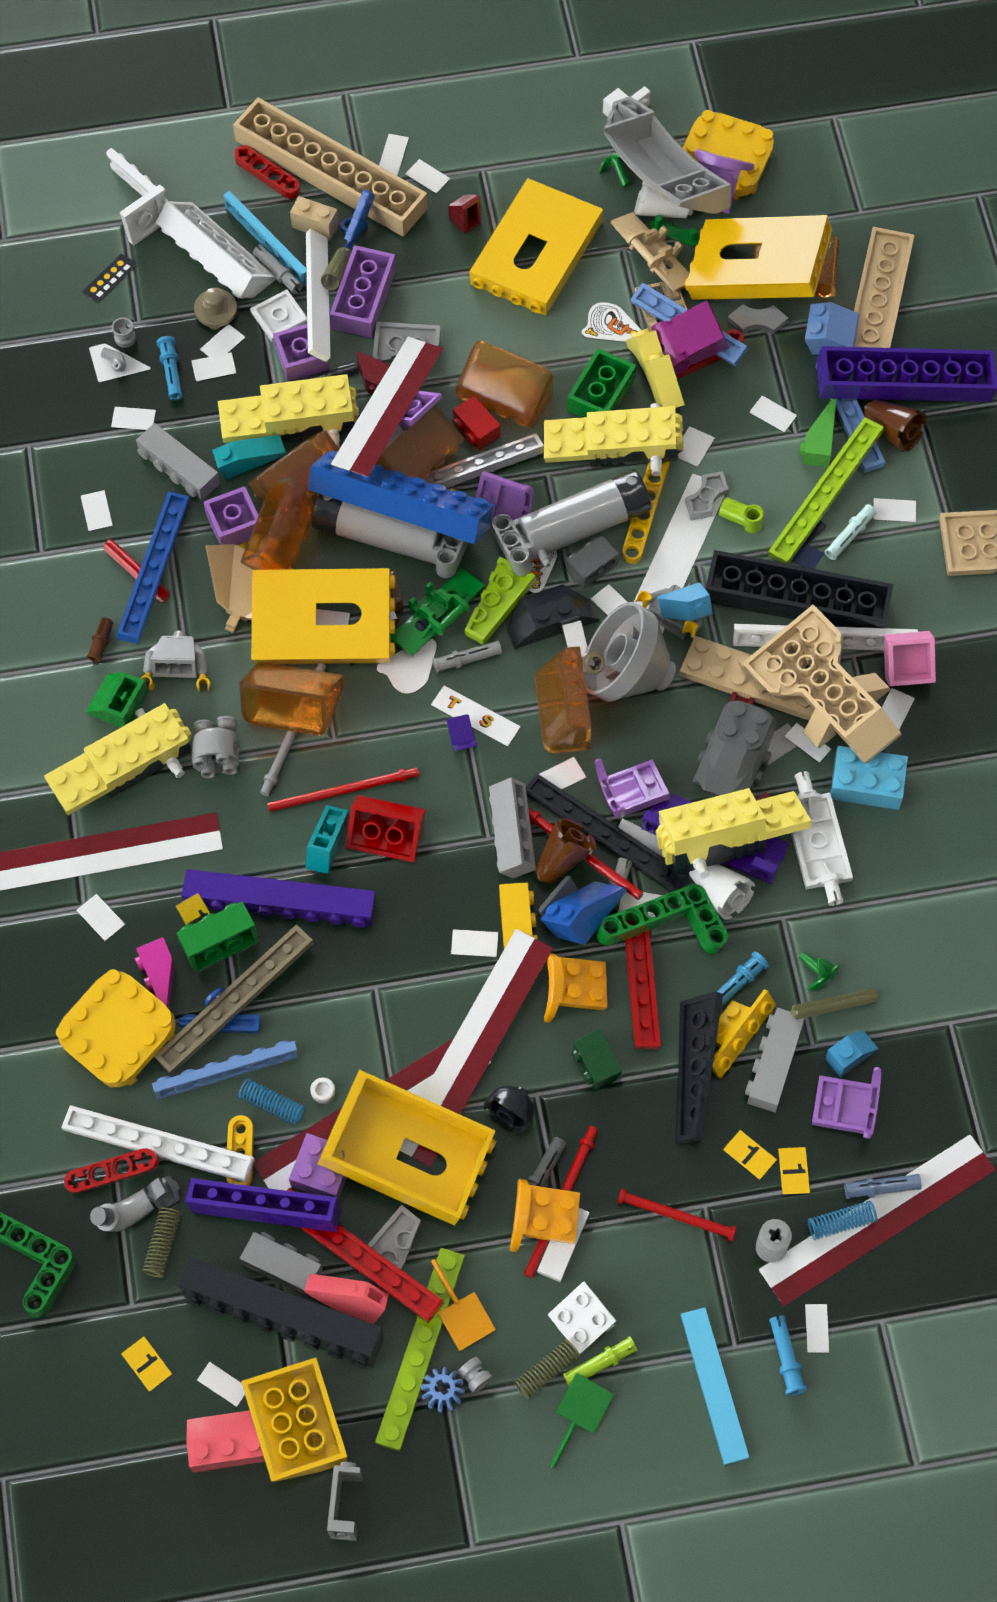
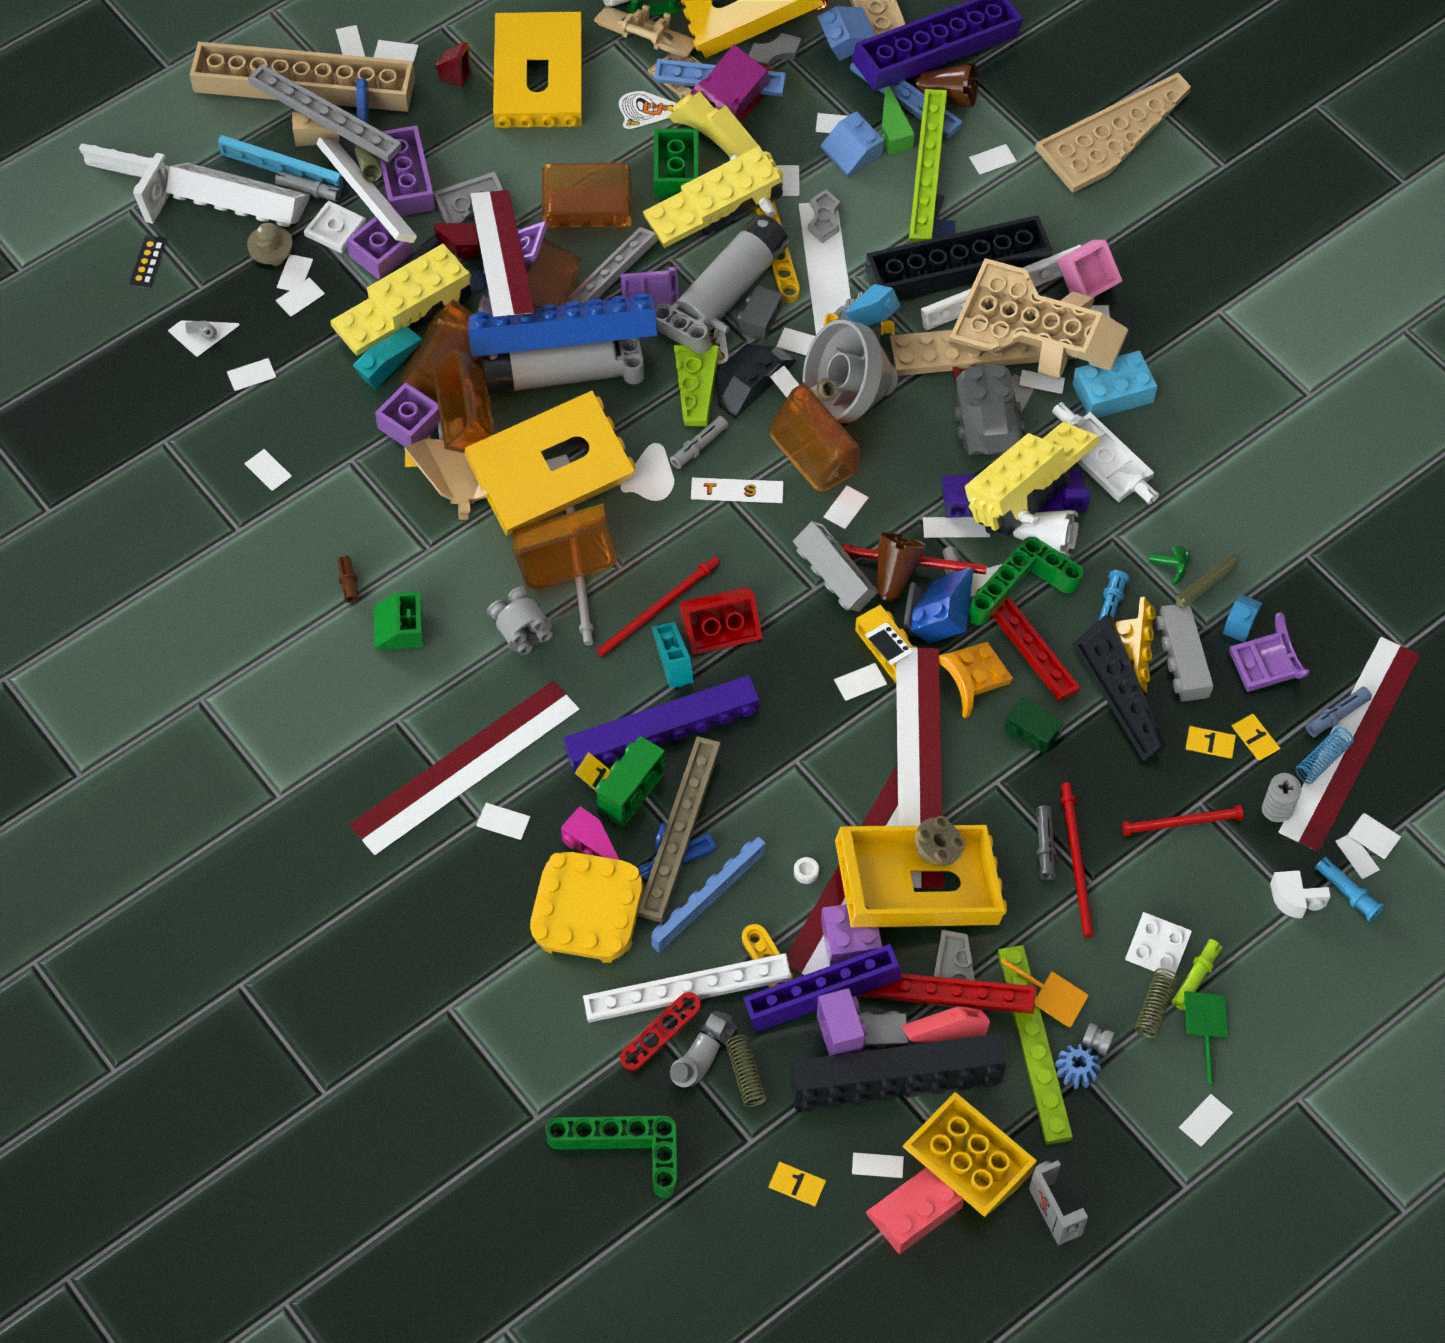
camera: 30 degrees left, 5 degrees down
light yellow piece [44,703,192,815] -> none
red axle [103,539,170,602] -> none
light grey wheel [112,317,136,348] -> none
blue tile [117,491,190,644] -> none
light grey brick [136,423,220,501] -> none
light grey torso [140,631,210,692] -> none
dark azure pin [157,336,183,400] -> none
red beam [234,145,300,199] -> none
dark azure piece [238,1078,305,1125] -> none
green piece [391,568,485,657] -> none
dark purple bracket [446,714,478,751] -> none
red brick [452,396,501,451] -> none
black cylinder [483,1086,534,1134] -> none
light orange piece [510,1179,580,1252] -> none
black tile [526,773,690,892] -> none
white tile [537,1208,589,1283] -> none
medium lavender piece [595,758,670,818] -> none
medium azure tile [680,1307,749,1466] -> none
lime piece [719,497,763,533] -> none
light aqua pin [824,504,877,560] -> none
none -> light grey plate [248,64,402,162]
none -> medium lavender brick [817,988,868,1056]
none -> medium blue slope [820,111,884,177]
none -> black sticker [865,622,913,665]
none -> dark tan plate [915,816,966,866]
none -> white sticker [1179,1094,1233,1147]
none -> white brick [1270,871,1330,918]
none -> white sticker [1348,813,1401,859]

